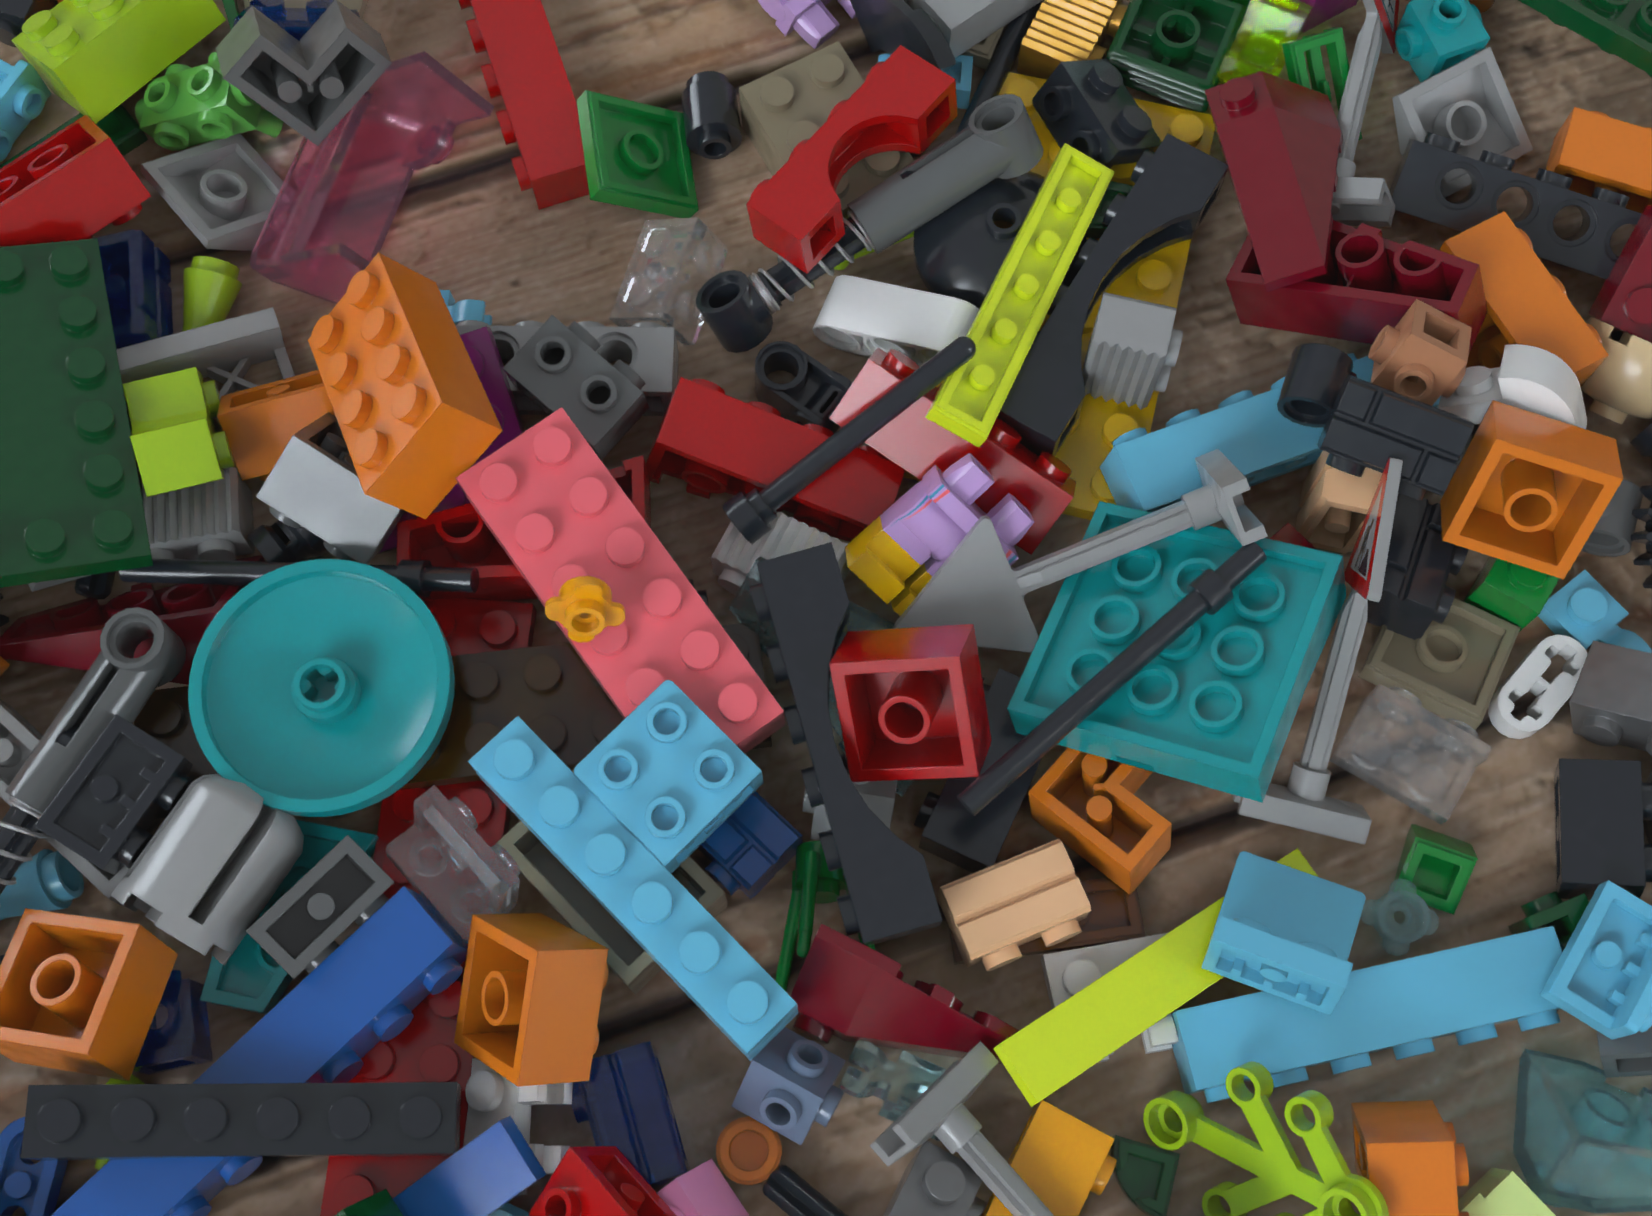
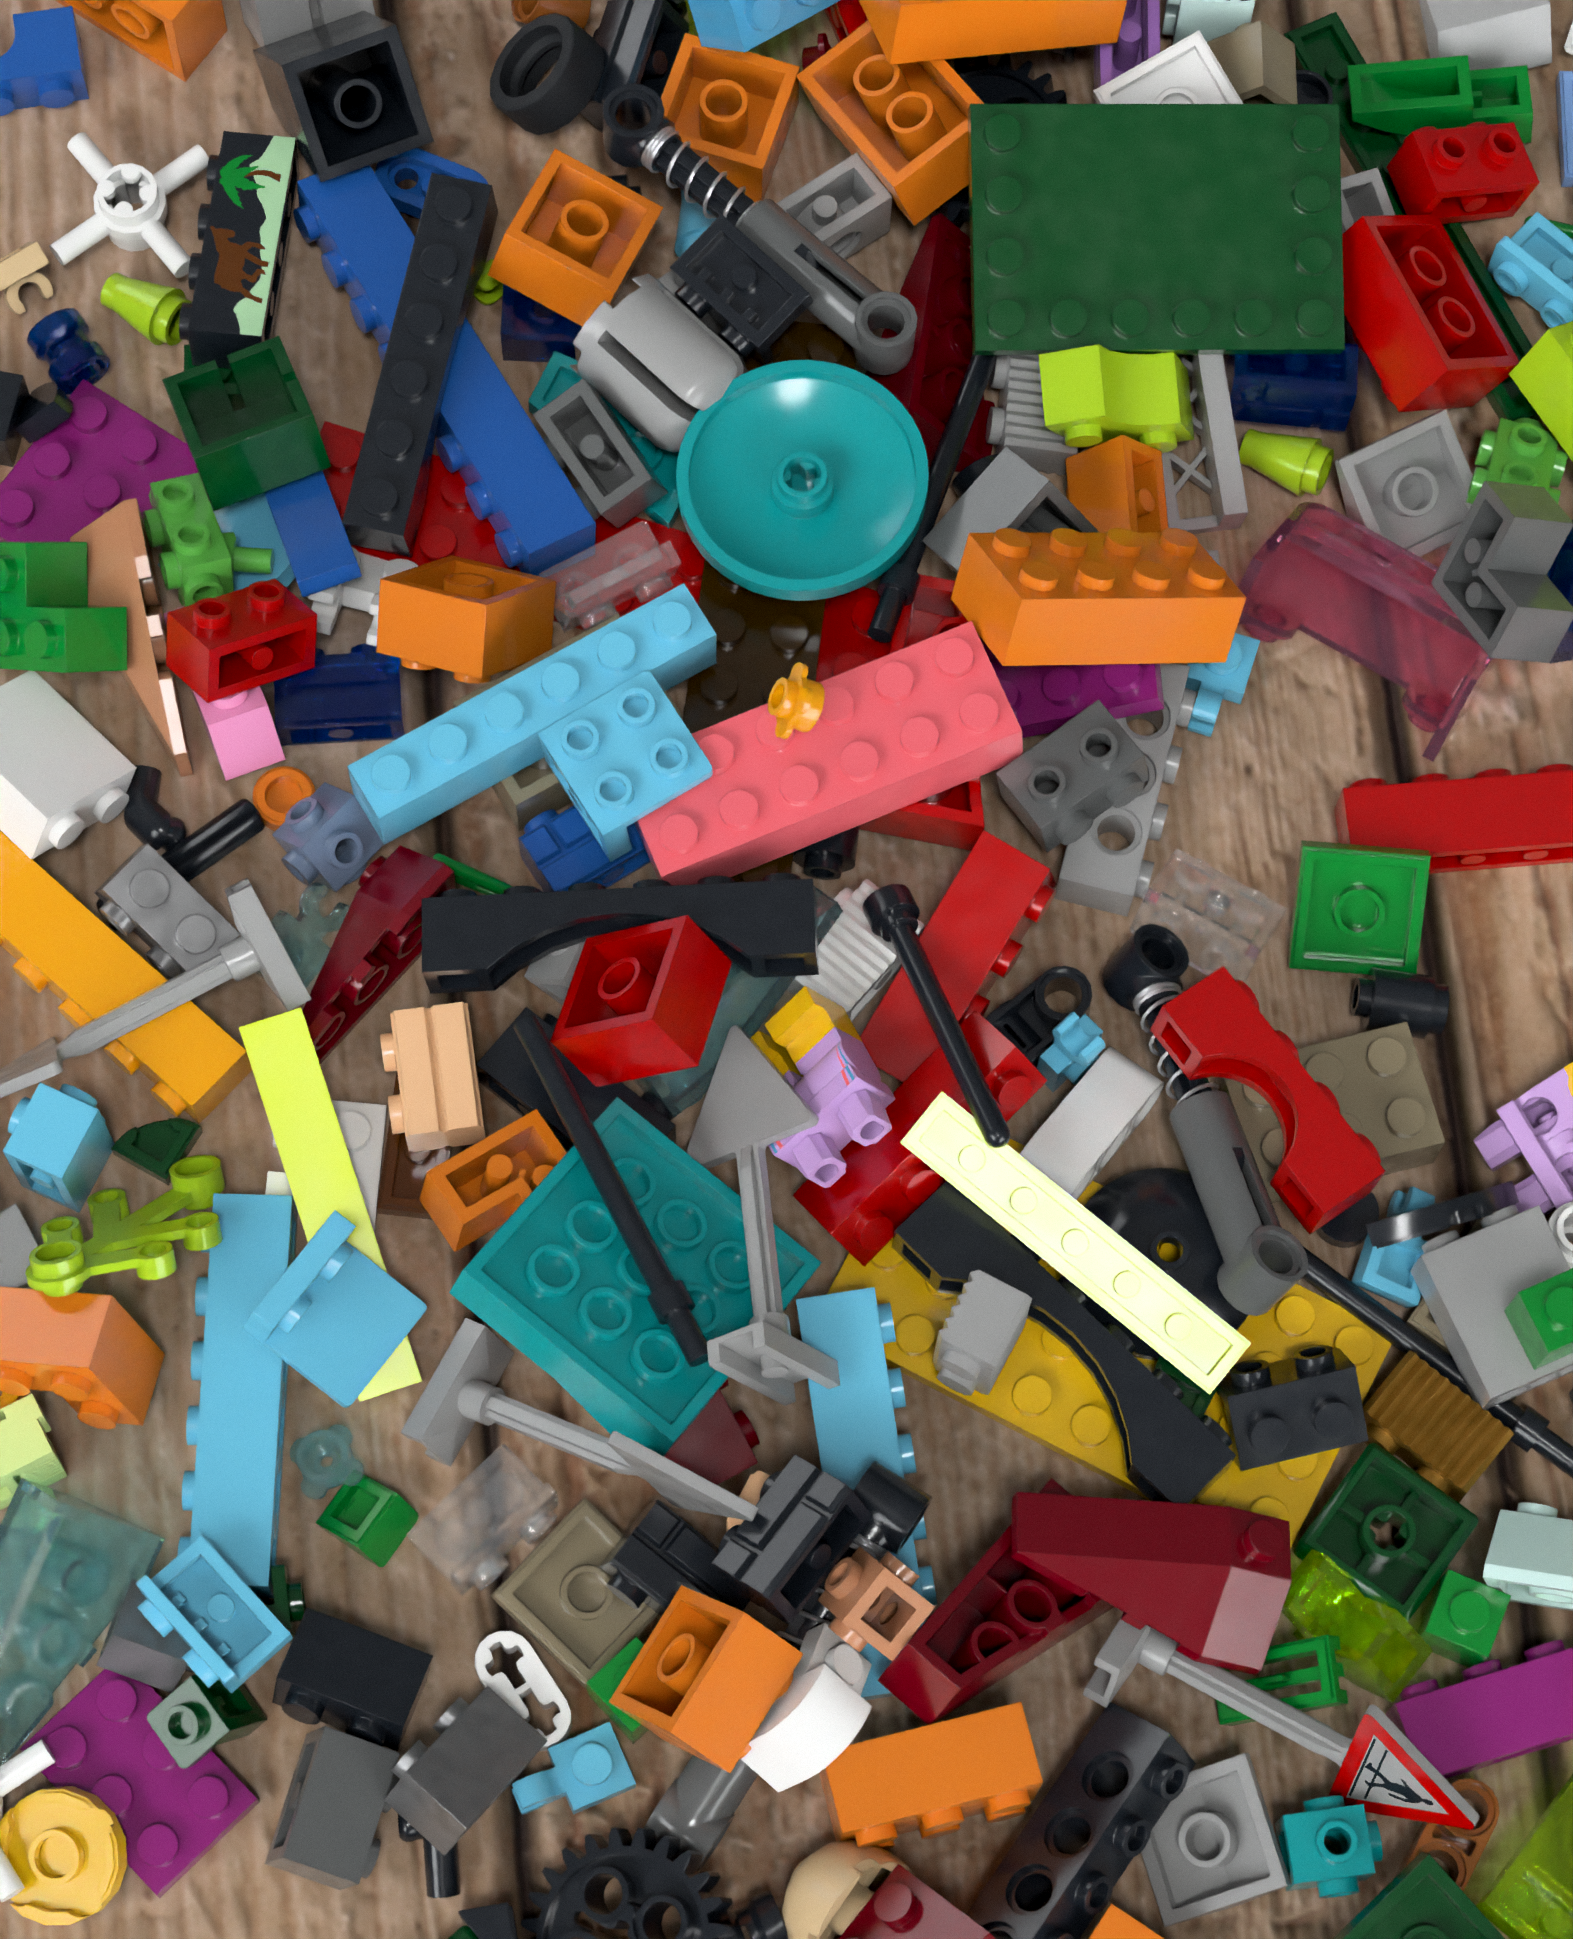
camera: 100 degrees right, 0 degrees up
none -> medium azure plate [1037,1012,1106,1093]

